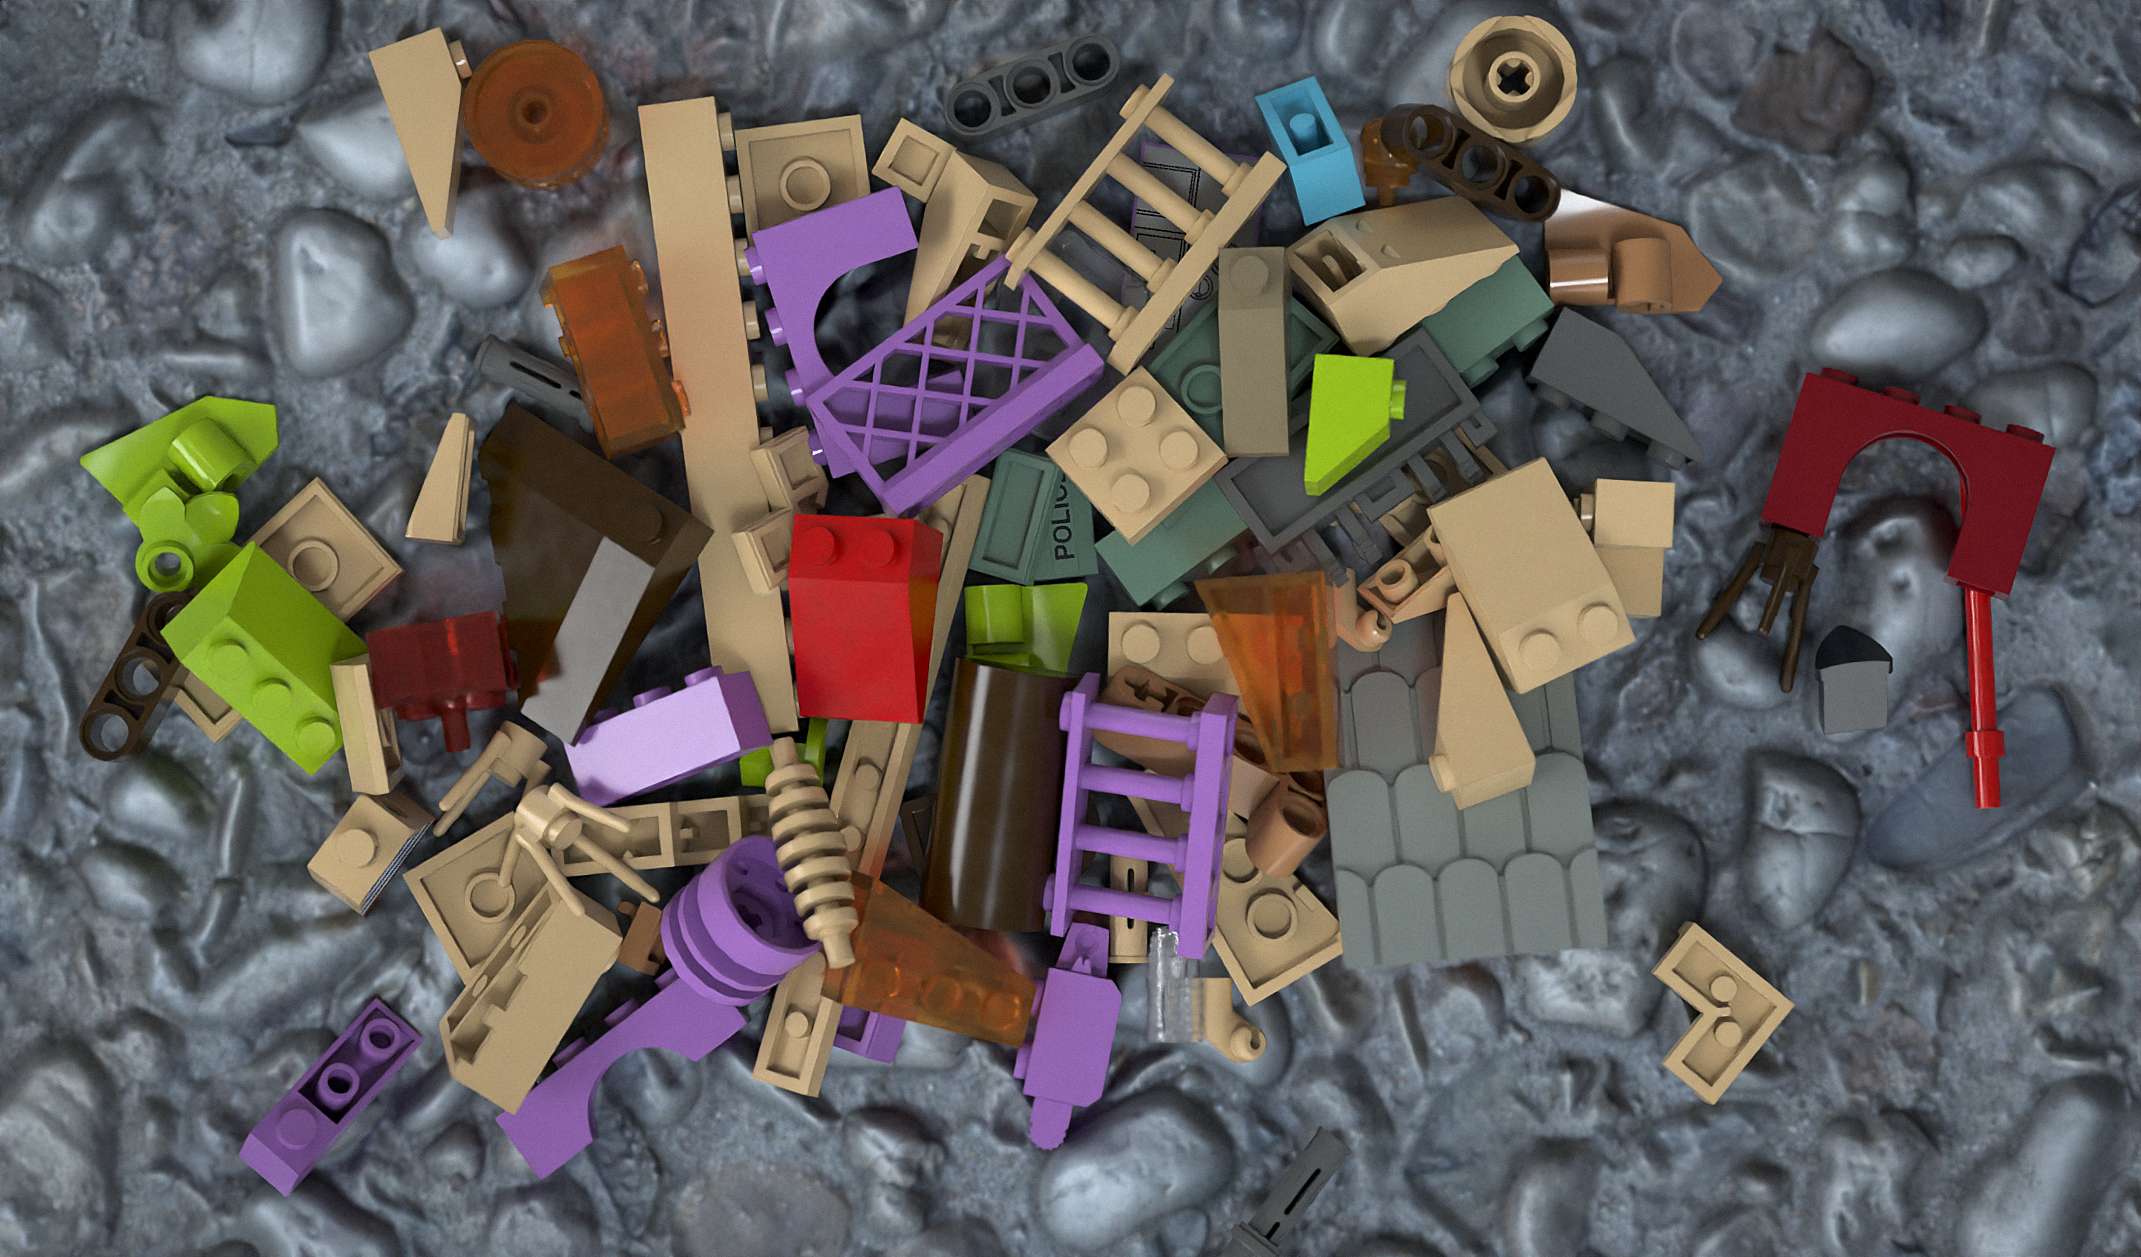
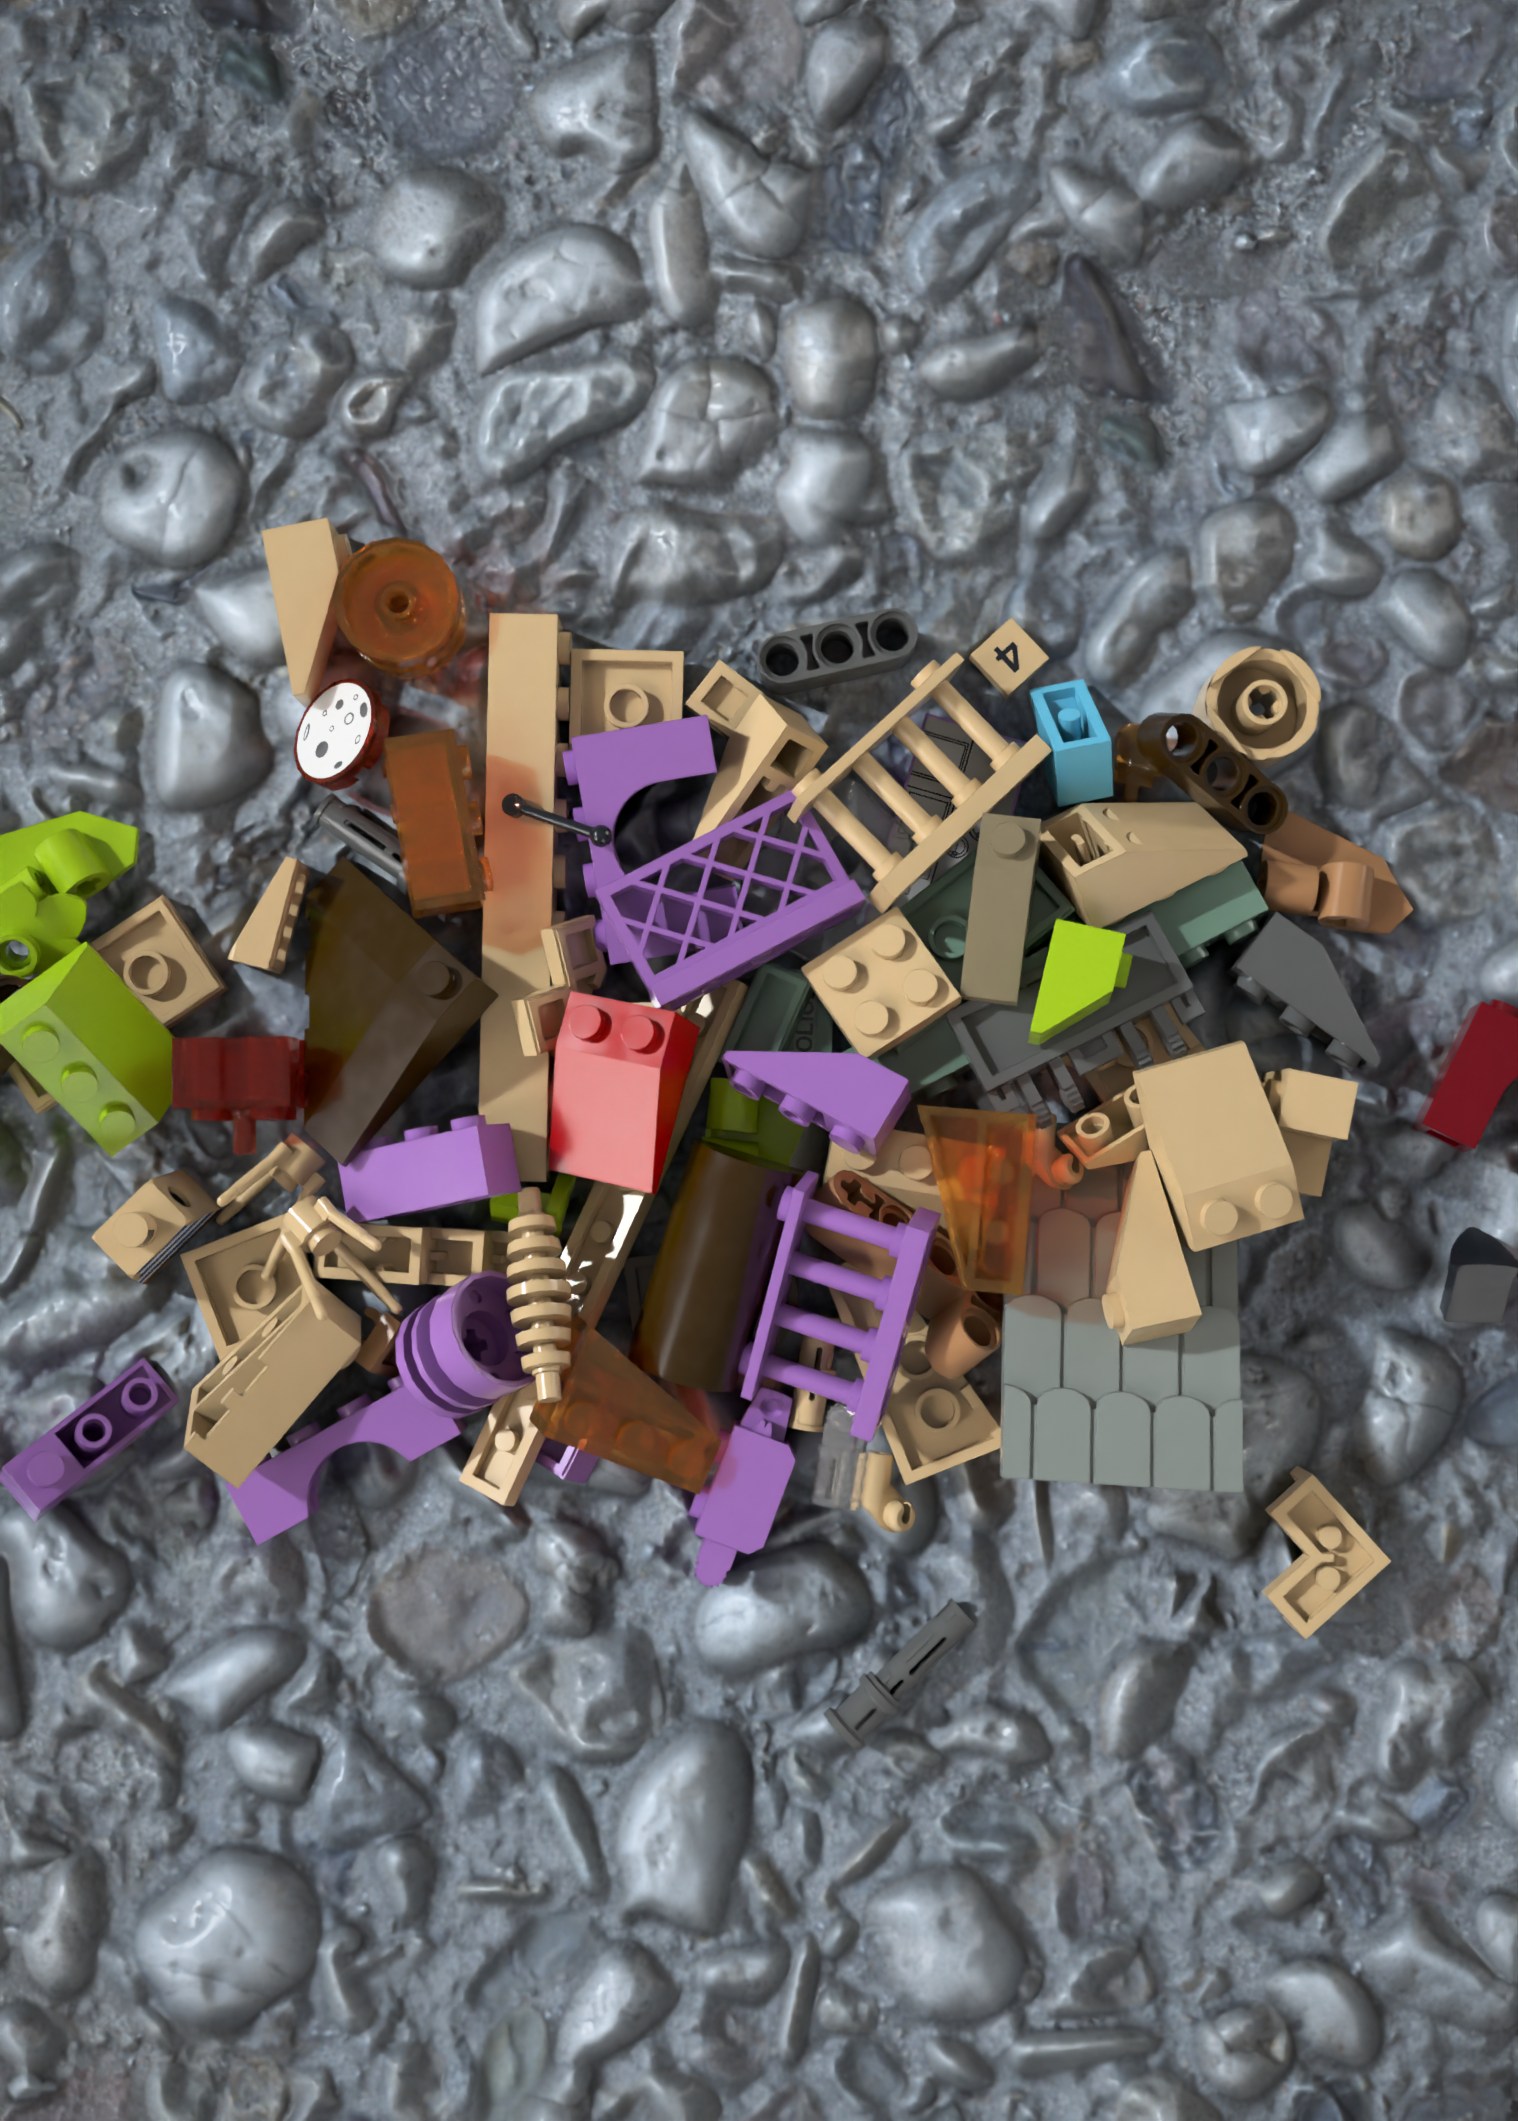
camera: 10 degrees right, 0 degrees up
tan slope [330,651,405,795] -> none
dark brown plant [1695,528,1820,693] -> none
none -> tile [294,678,390,791]
none -> black hinge [501,793,612,847]
none -> medium lavender slope [722,1051,911,1157]
none -> tan tile [969,617,1049,699]

